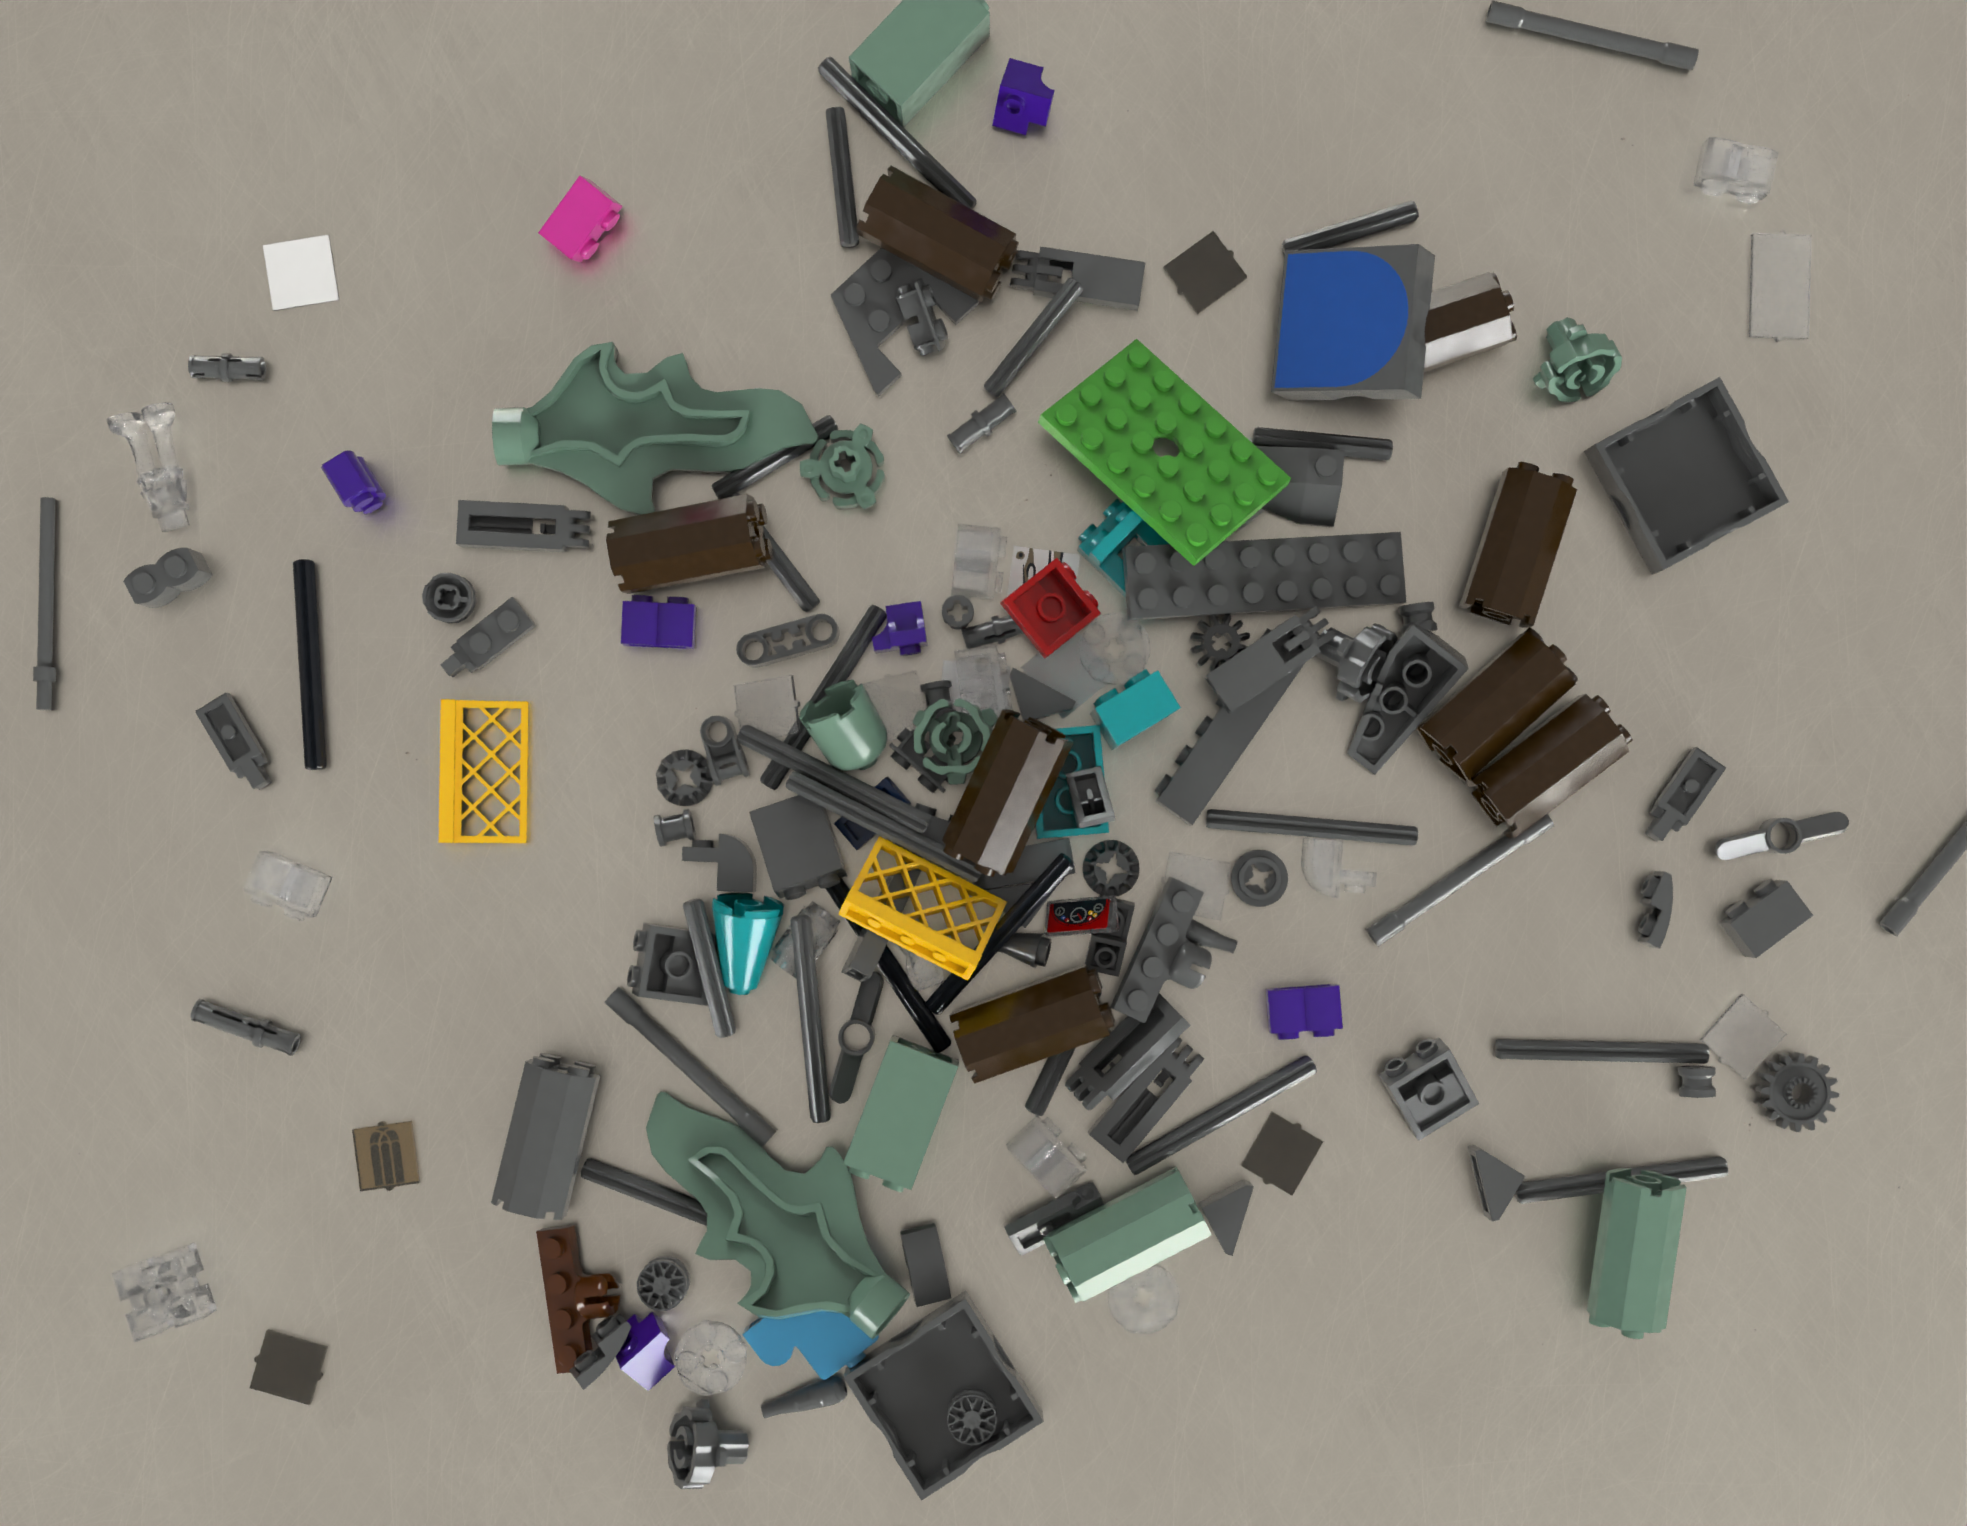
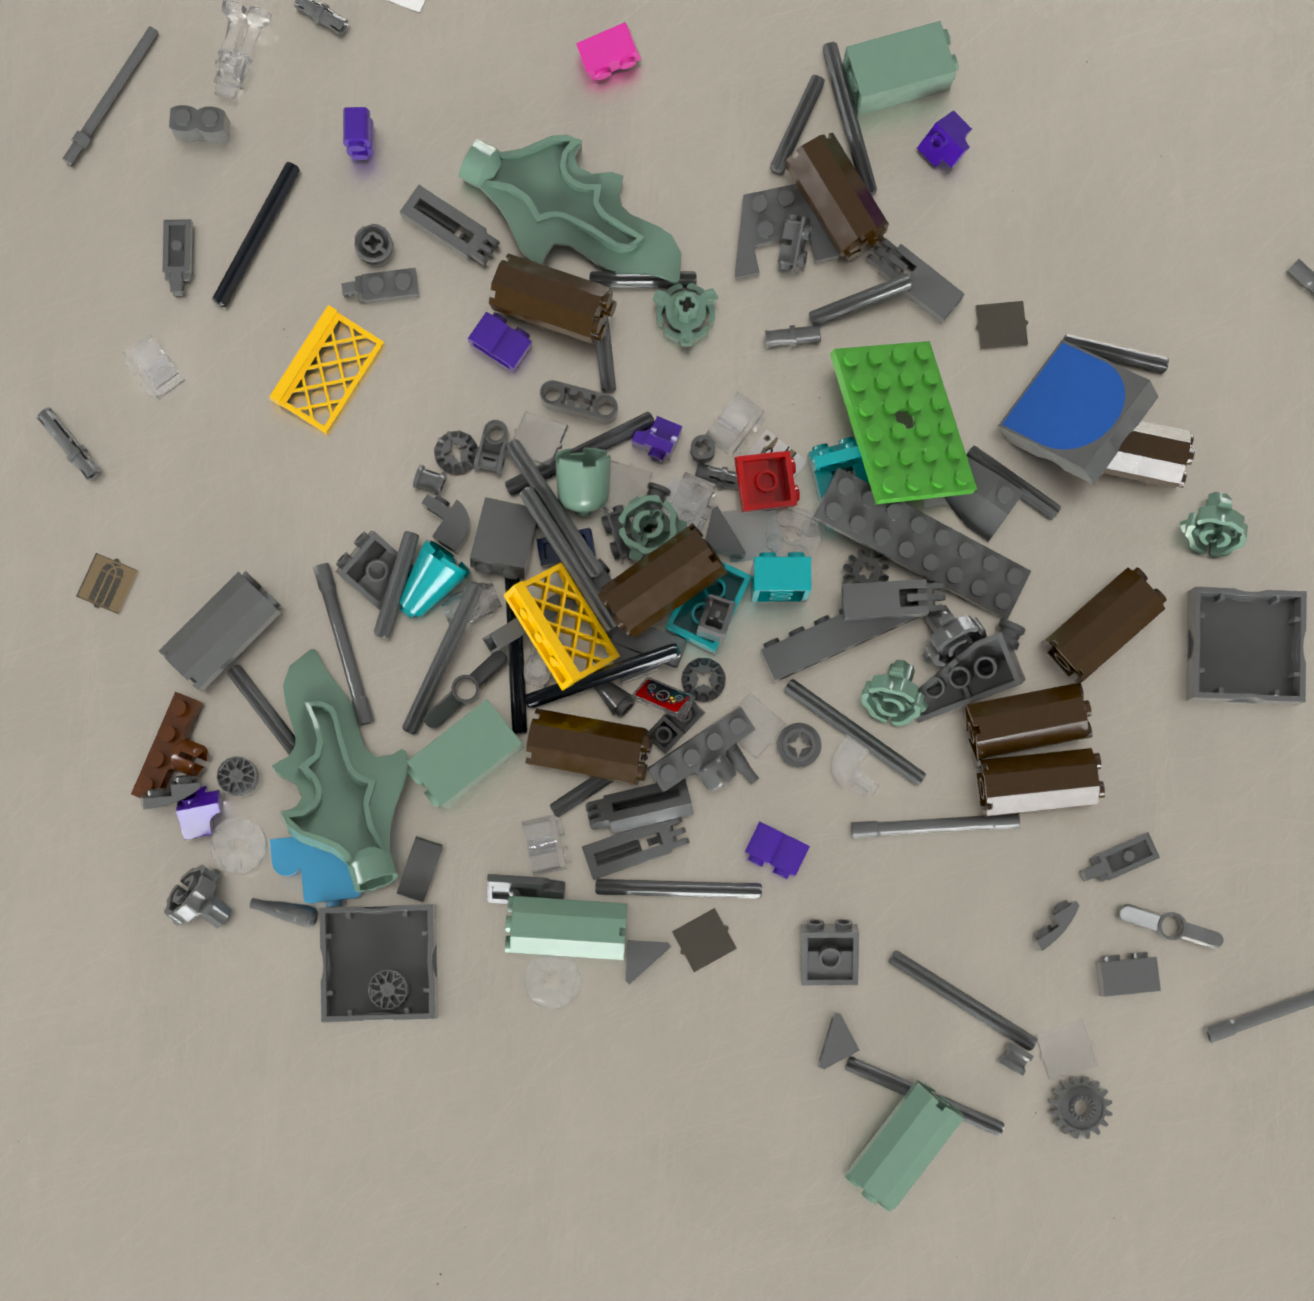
camera: 30 degrees right, 5 degrees down
none -> sand green piece [861,660,928,726]

